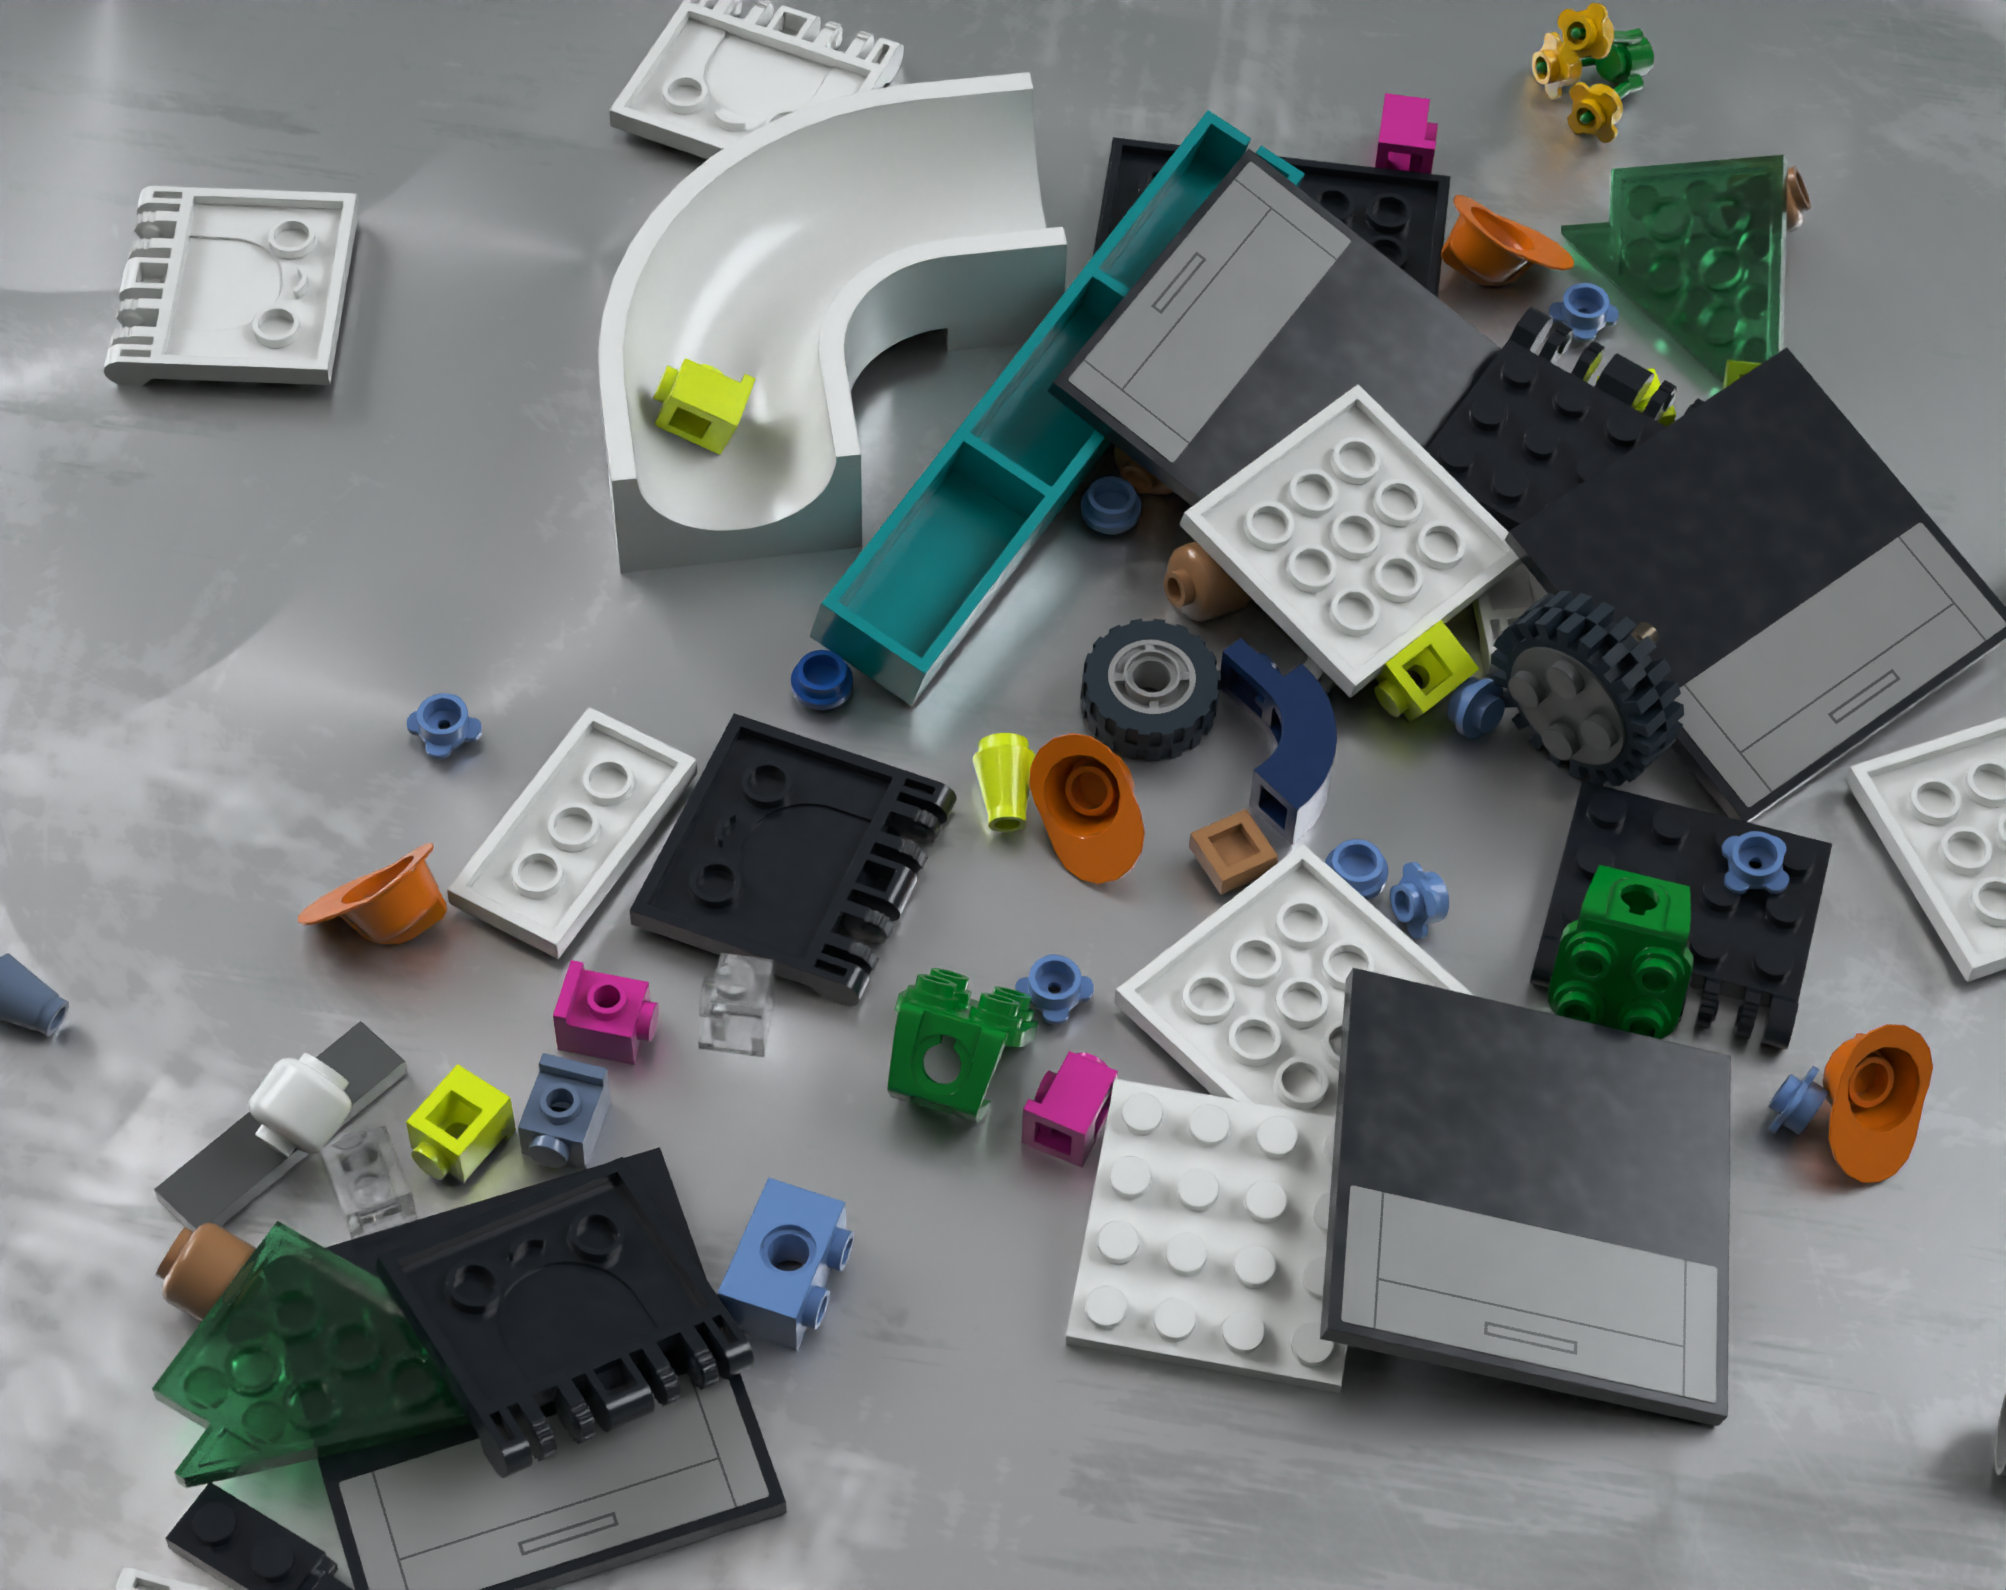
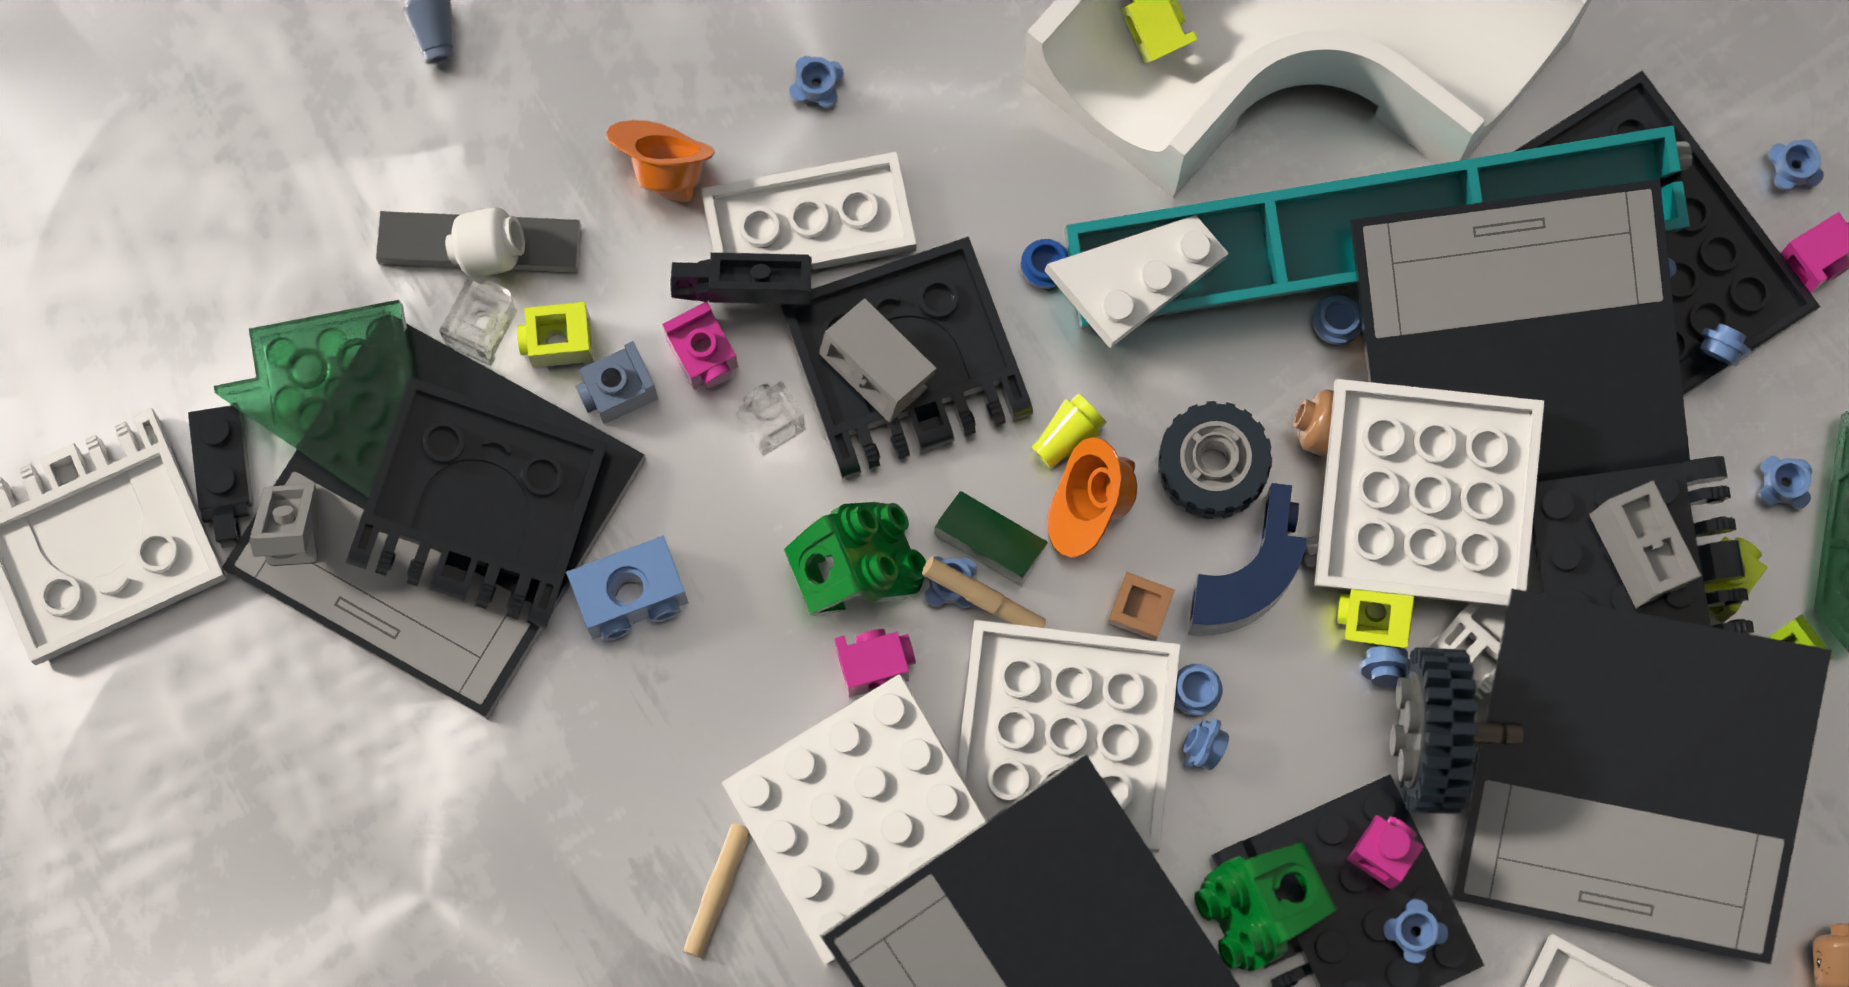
camera: 50 degrees right, 20 degrees up
medium nougat head [156,1222,266,1327] -> none
orange piece [1441,195,1574,286] -> none
none -> light grey slope [250,483,318,565]
none -> black hinge [670,252,812,305]
none -> tan piece [683,823,750,959]
none -> light grey hinge [819,299,937,423]
none -> tan piece [922,557,1046,628]
none -> dark green slope [934,491,1048,586]
none -> white wing [1044,215,1229,348]
none -> dark pink brick [1347,815,1424,889]
none -> light grey hinge [1589,481,1701,608]
none -> medium blue plate [1700,323,1751,367]
none -> medium blue plate [1768,139,1824,191]

